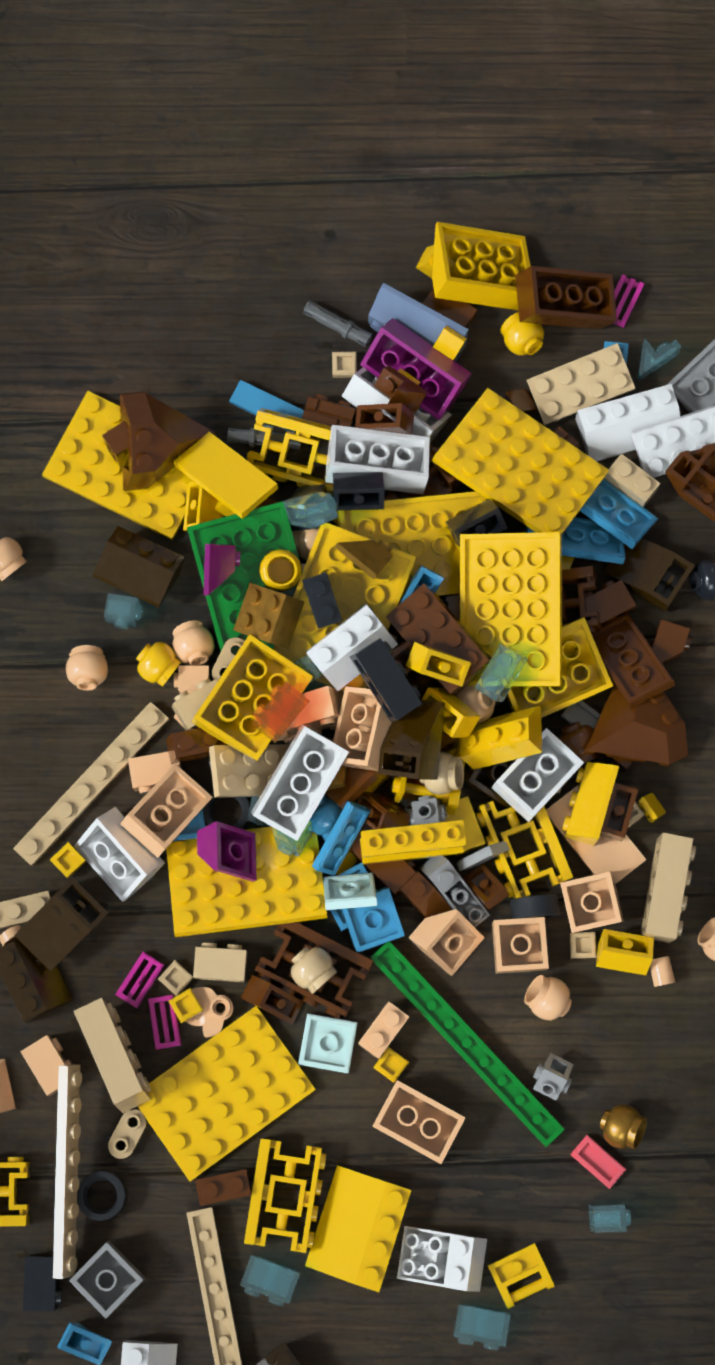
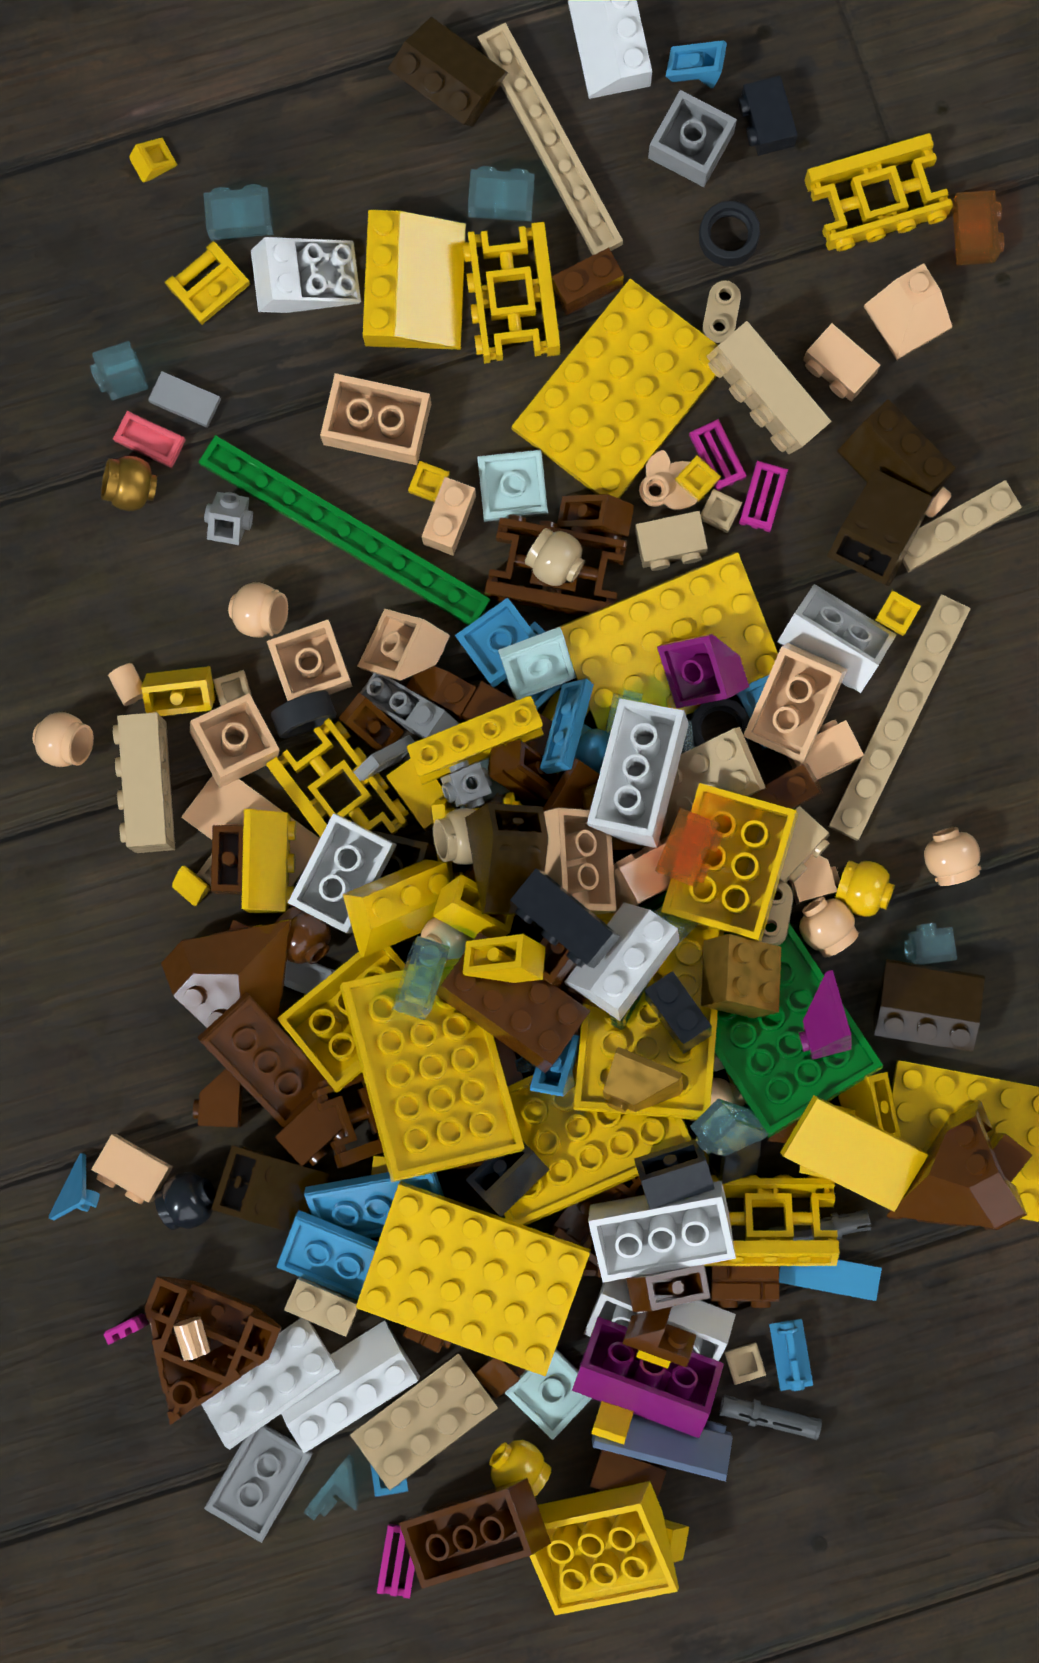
camera: 170 degrees right, 5 degrees up
tan plate [53,1065,82,1279] -> none
yellow piece [259,549,302,592] -> none
none -> light grey tile [148,371,221,428]
none -> light aqua tile [505,1349,592,1440]
none -> dark azure hinge [769,1319,813,1391]

